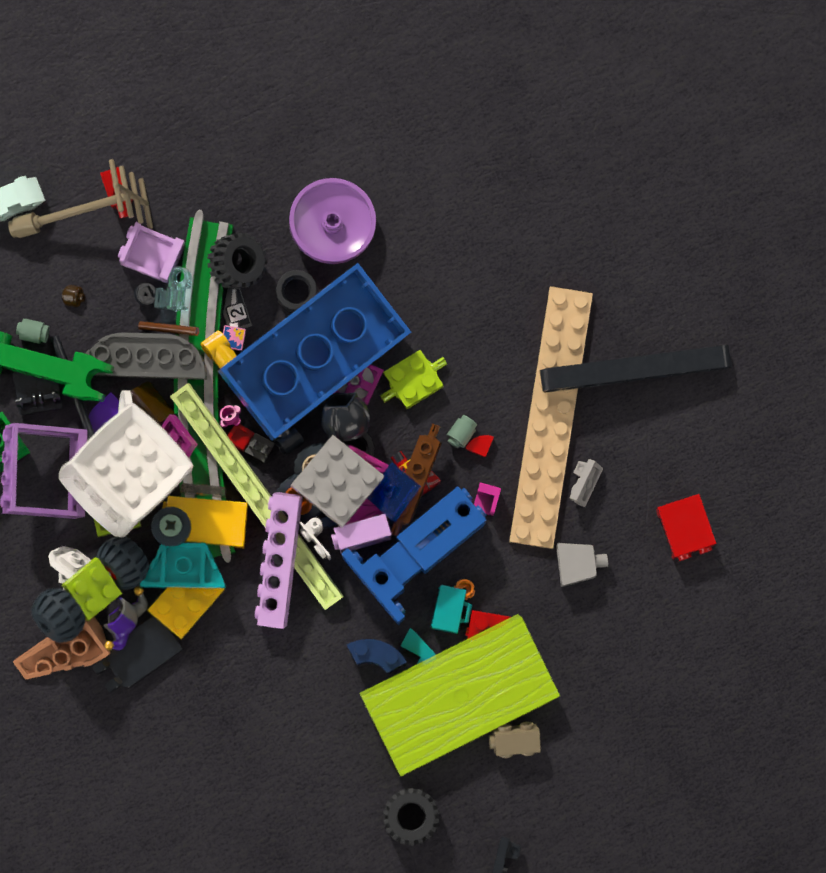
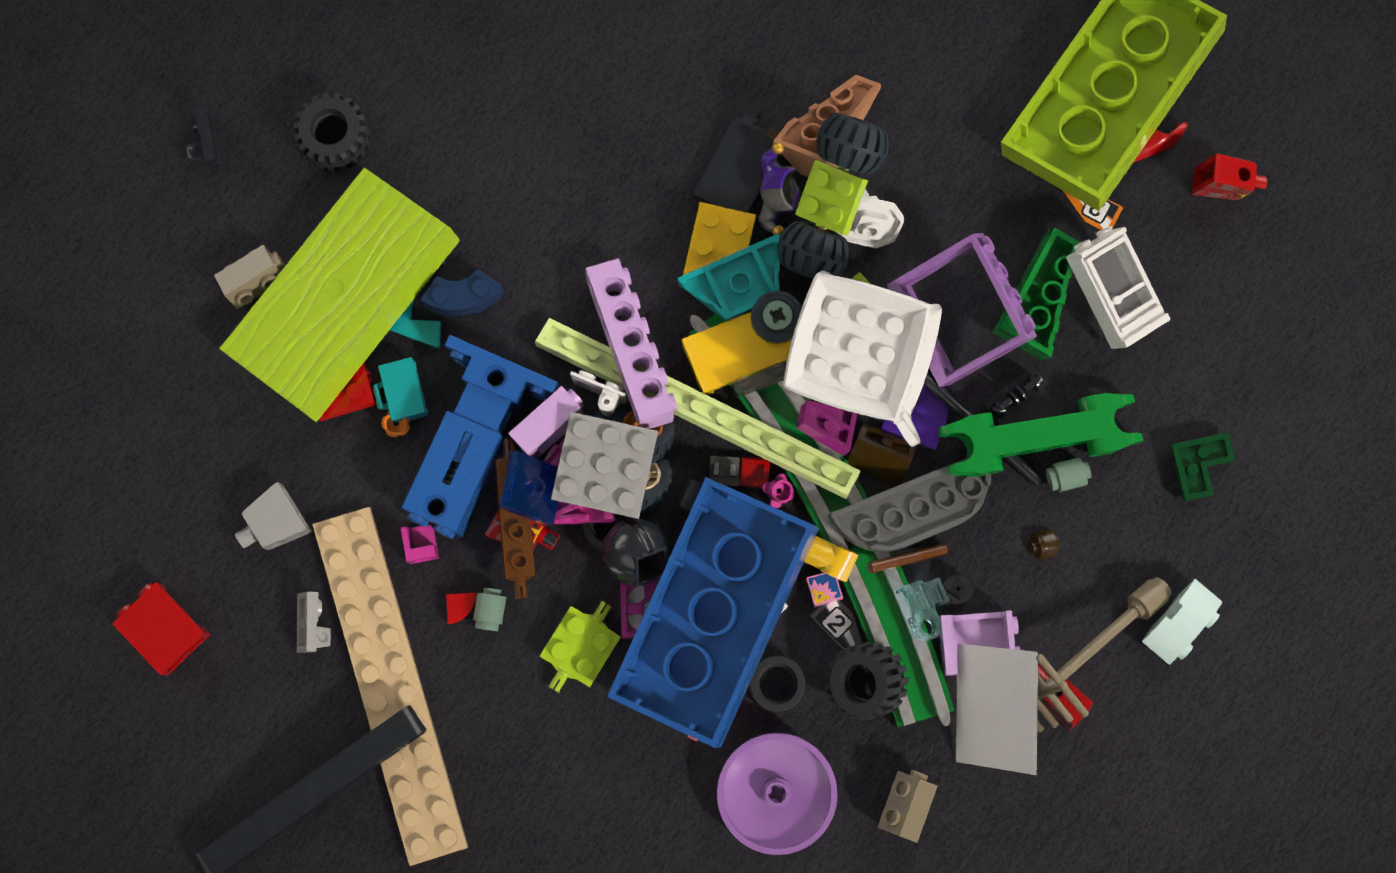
camera: 155 degrees right, 0 degrees up
none -> dark tan brick [877,770,938,843]
none -> white sticker [956,643,1038,775]

